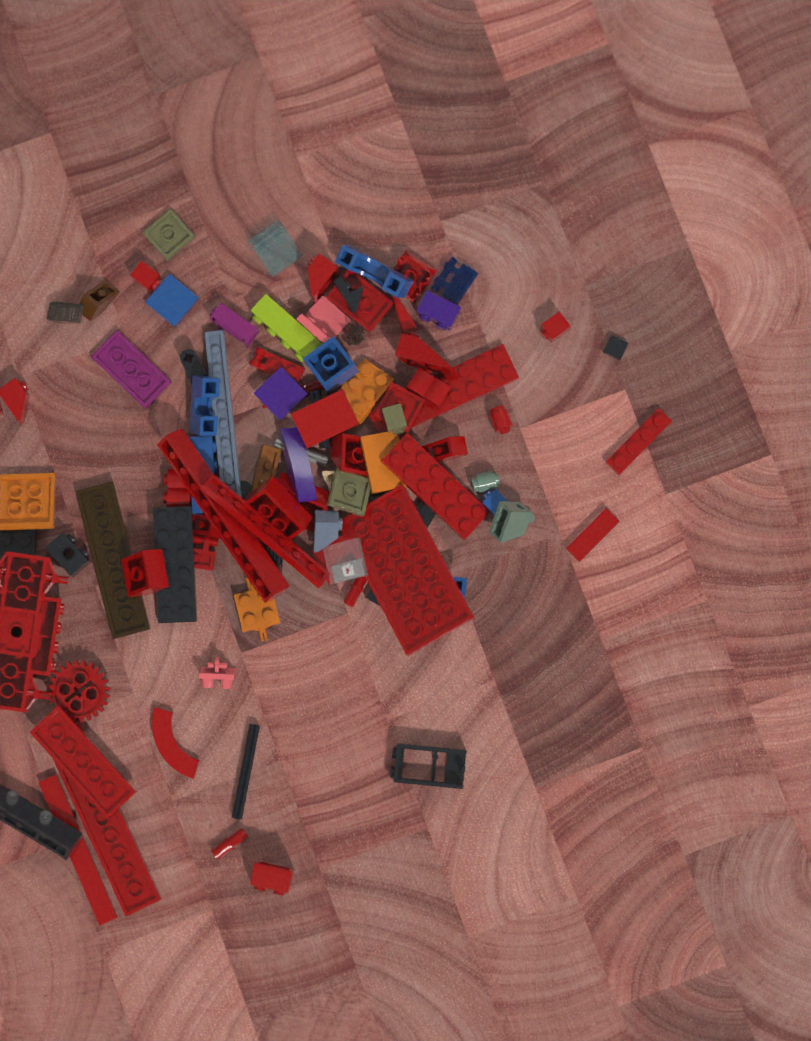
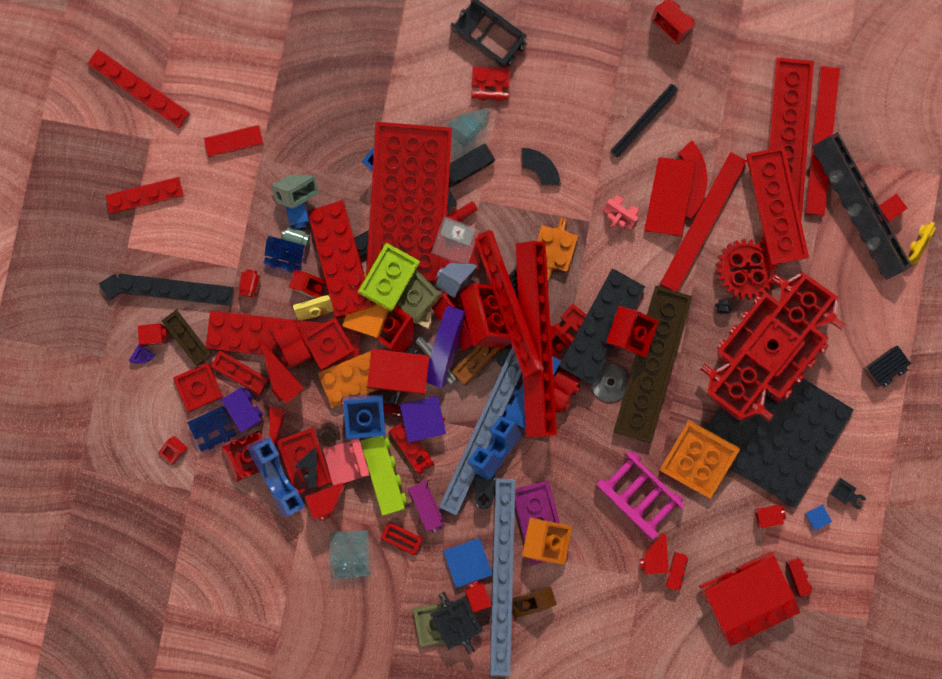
camera: 150 degrees left, 0 degrees up
black brick [45,532,91,577] -> none
clear smoke slope [46,302,84,324] -> none
red axle [211,828,248,860] -> none
olive brick [382,403,407,435] -> none
none -> red plate [87,49,190,129]
none -> black plate [116,273,234,307]
none -> dark purple tile [129,344,156,364]
none -> red slope [158,436,188,465]
none -> dark brown plate [162,309,212,366]
none -> red tile [173,362,224,413]
none -> red tile [210,350,270,396]
none -> clear blue plate [264,236,306,273]
none -> light yellow plate [293,295,334,321]
none -> lime tile [358,243,420,312]
none -> red tile [380,521,423,556]
none -> black plate [430,591,483,655]
none -> clear light blue slope [447,108,490,147]
none -> black beam [449,143,496,188]
none -> red plate [471,67,510,102]
none -> sand blue plate [490,478,515,676]
none -> black tile [521,148,561,186]
none -> orange slope [522,518,572,565]
none -> dark grey dish [591,364,628,402]
none -> dark pink fence [595,451,685,539]
none -> red tile [644,157,696,237]
none -> red tile [660,152,747,291]
none -> black plate [714,300,733,314]

